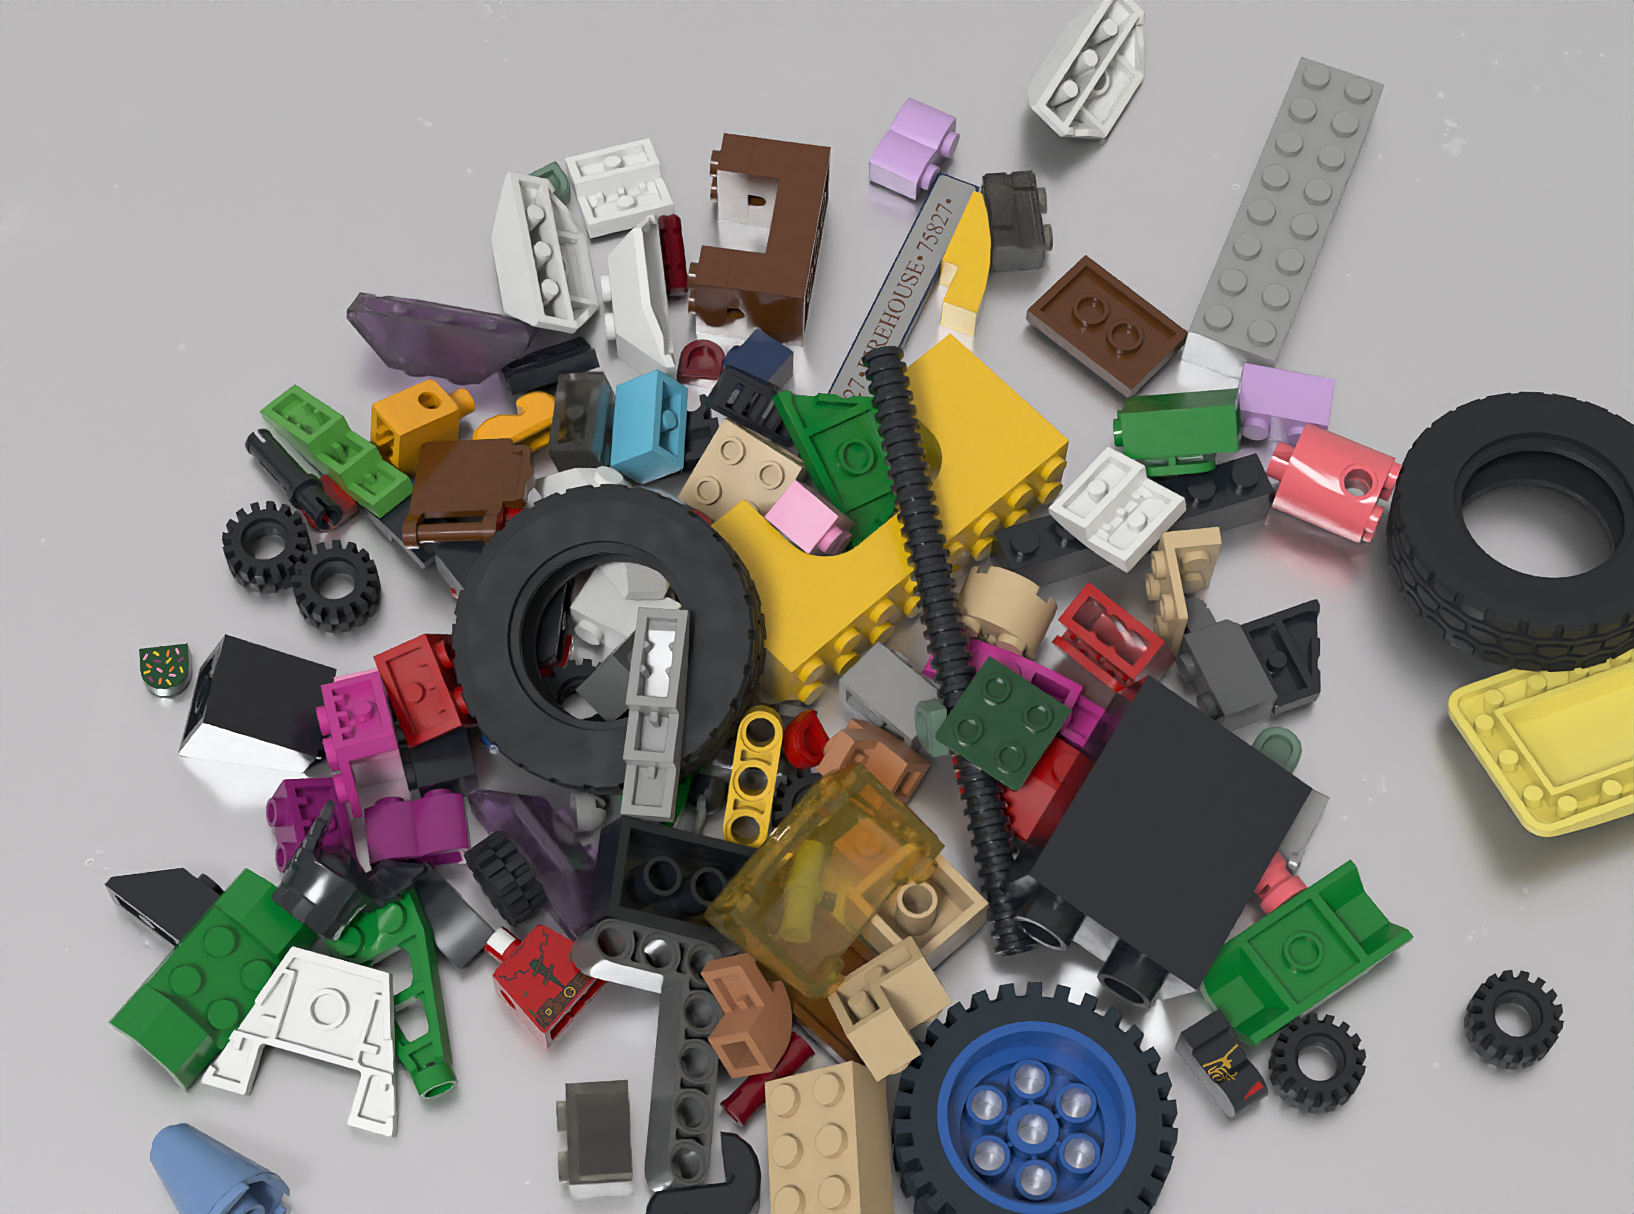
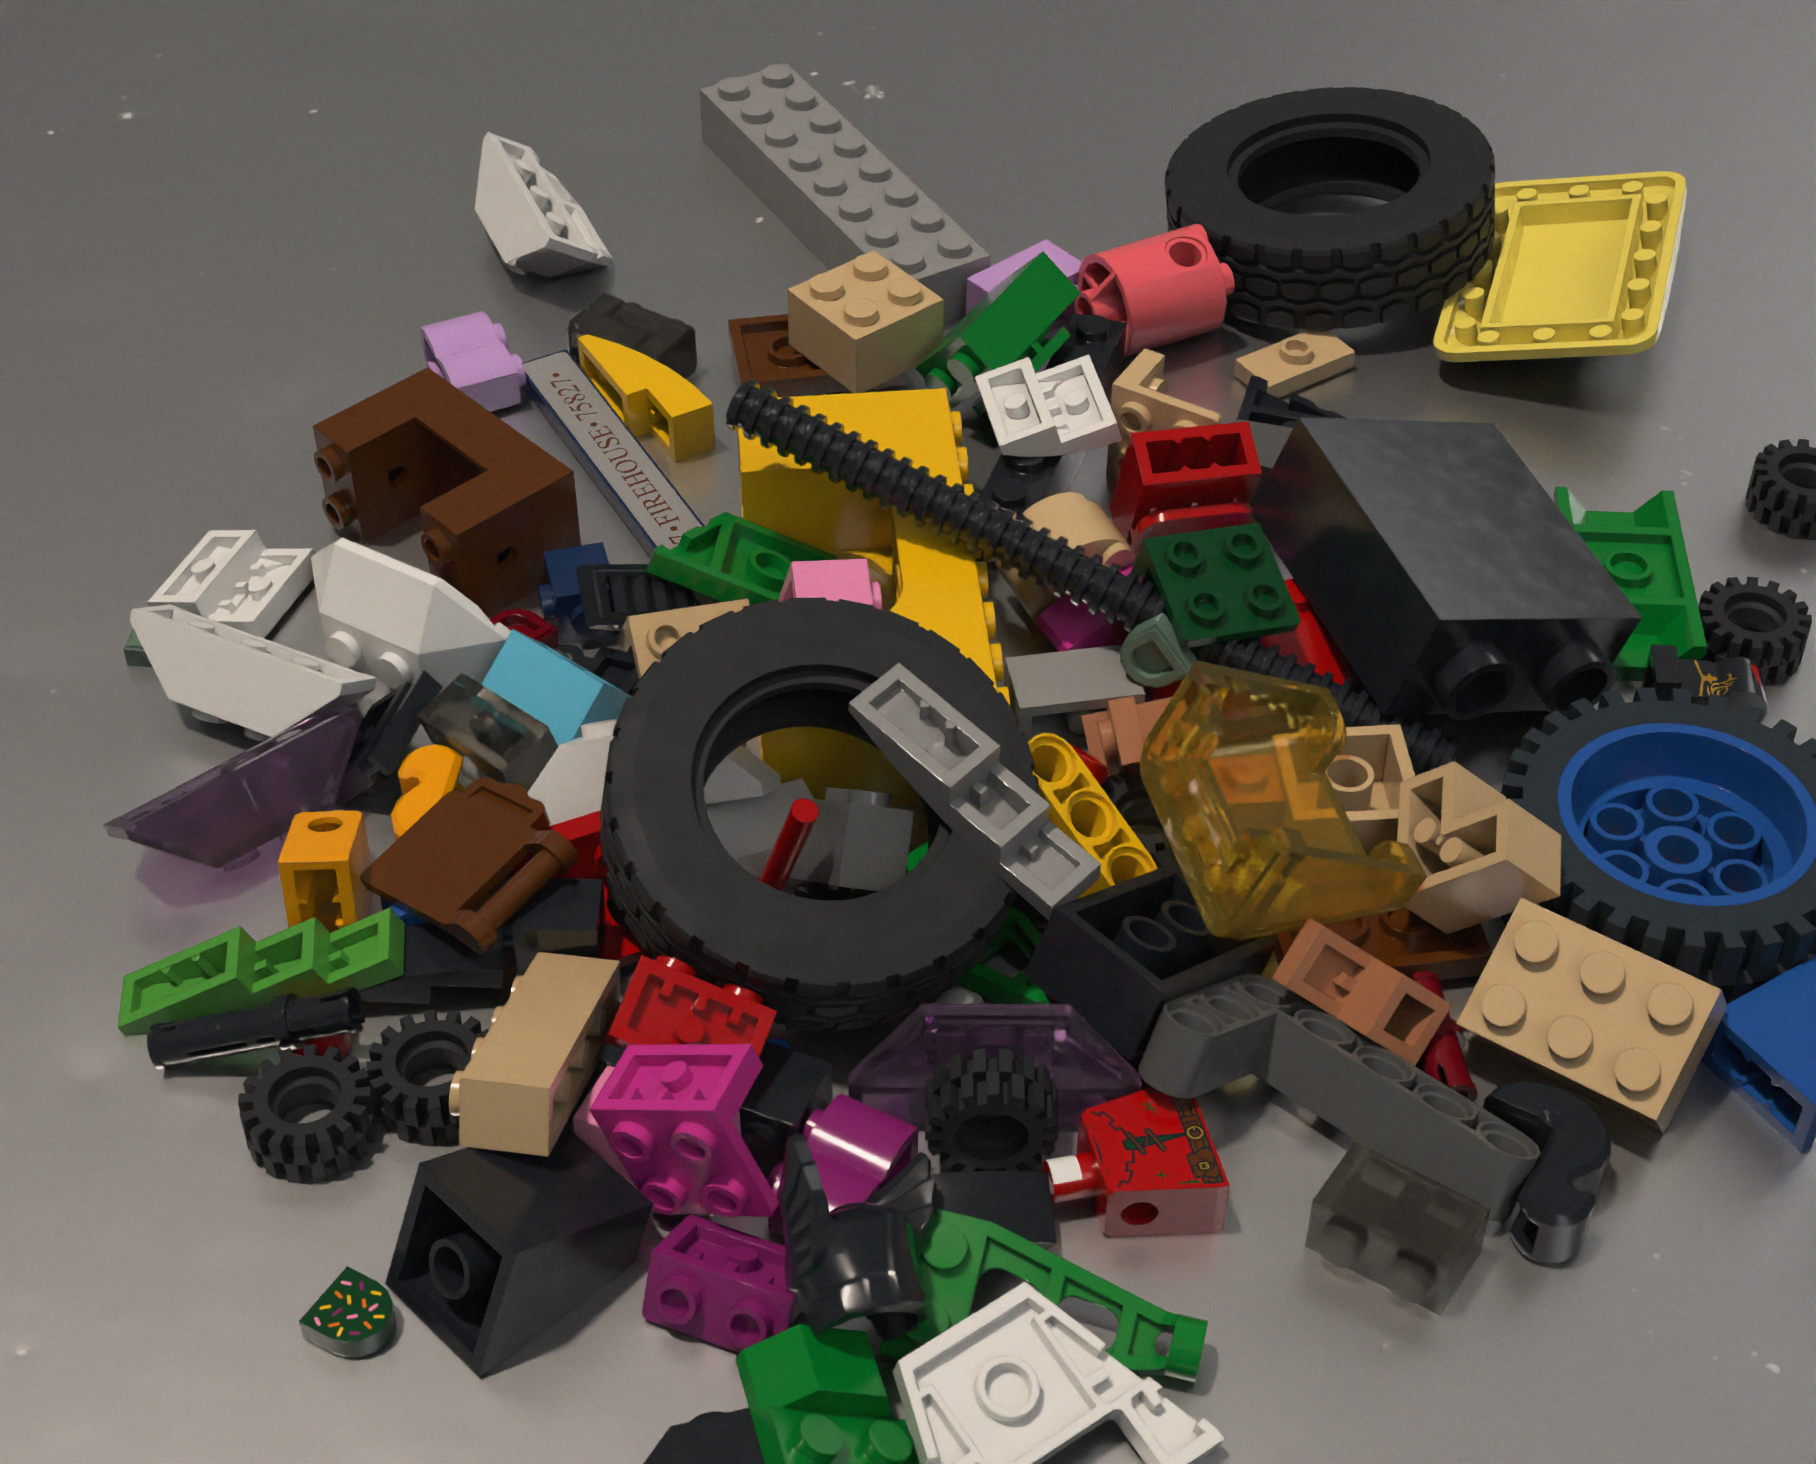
camera: 50 degrees left, 20 degrees down
none -> tan brick [449,952,620,1157]
none -> red bar [759,798,819,892]
none -> tan brick [787,250,944,393]
none -> tan plate [1234,330,1355,398]

